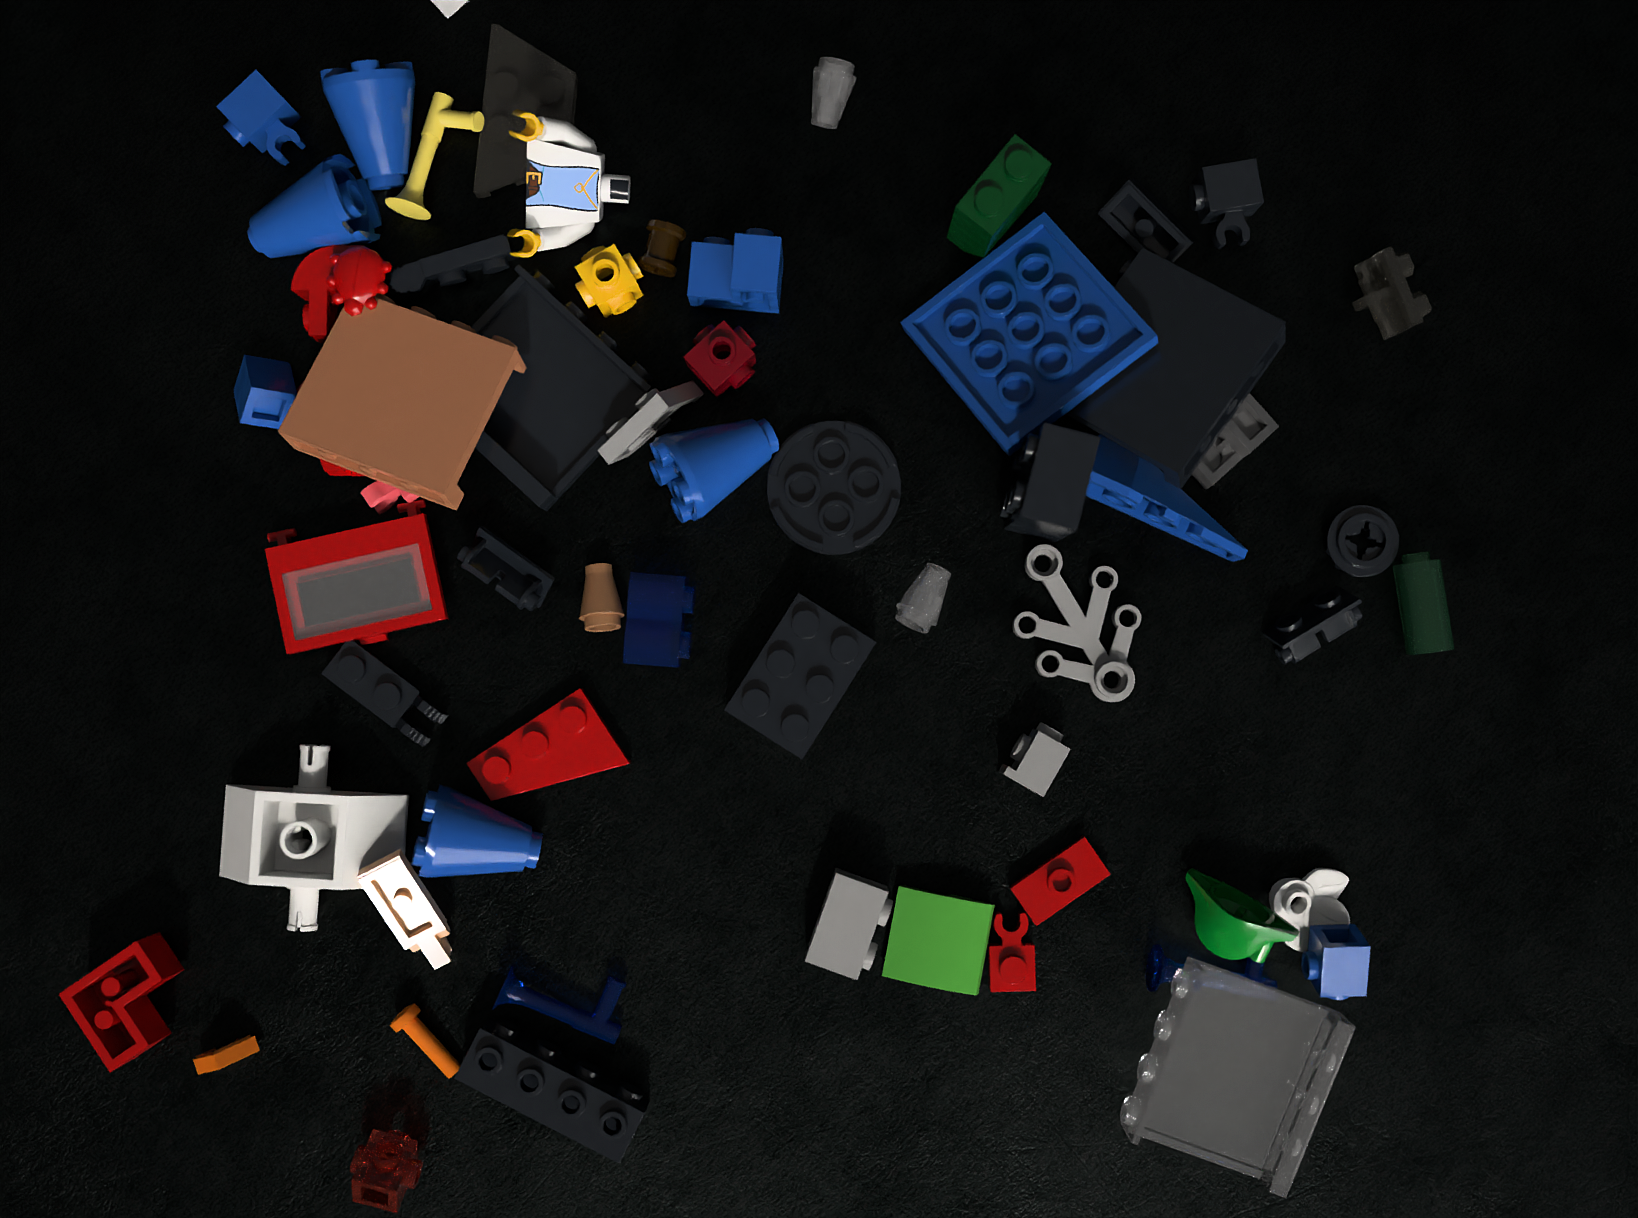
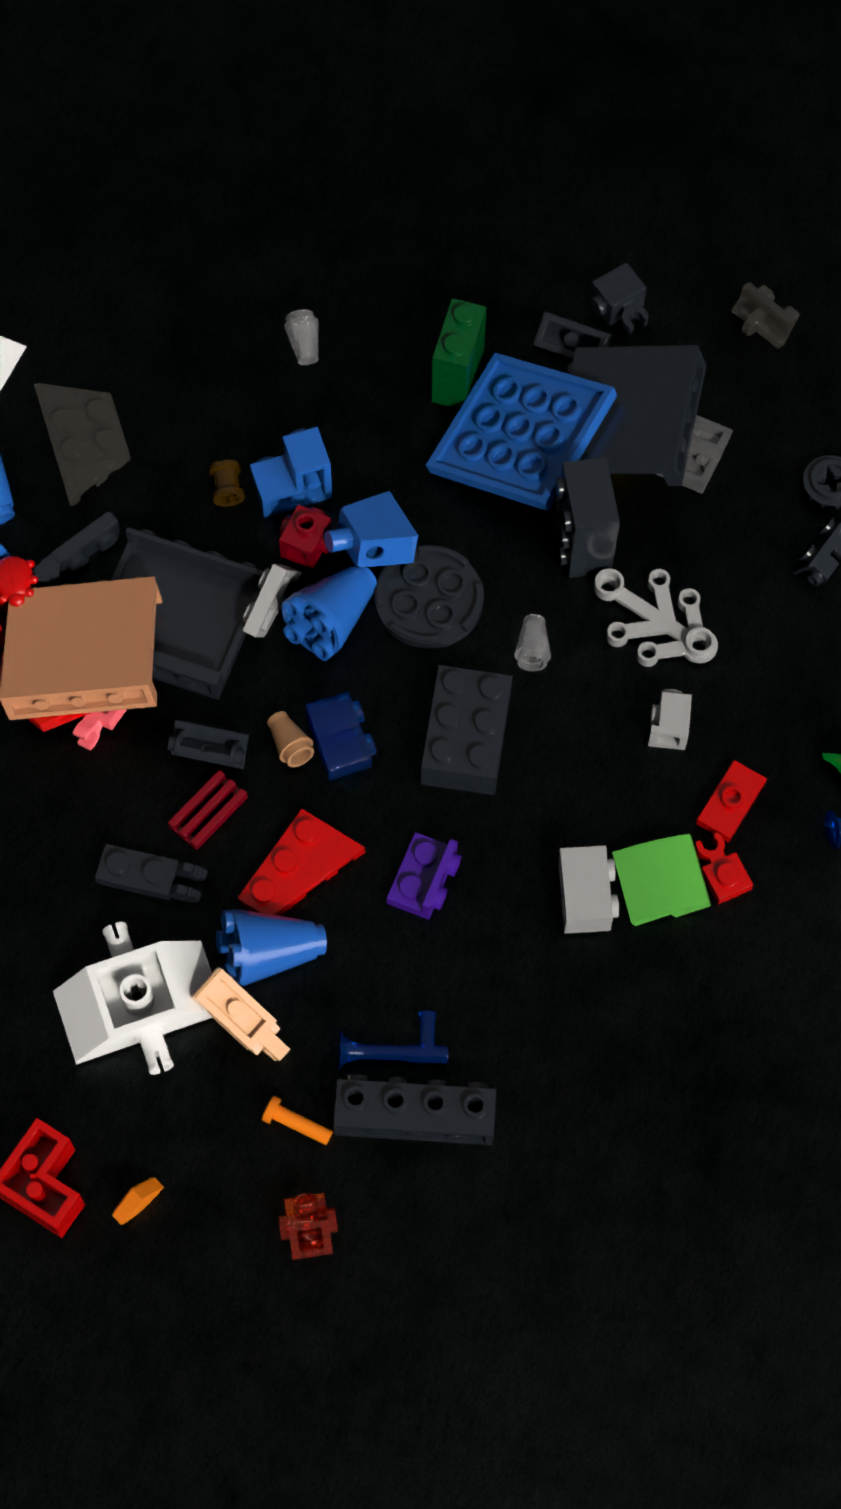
camera: 25 degrees left, 20 degrees down
piece [265,499,449,654] -> none
light yellow piece [385,92,484,220] -> none
torso [507,109,630,258] -> none
yellow brick [575,244,643,318] -> none
blue wedge [1086,434,1248,562] -> none
none -> dark red tile [168,770,248,851]
none -> blue torso [324,491,418,568]
none -> dark purple bracket [387,832,462,920]

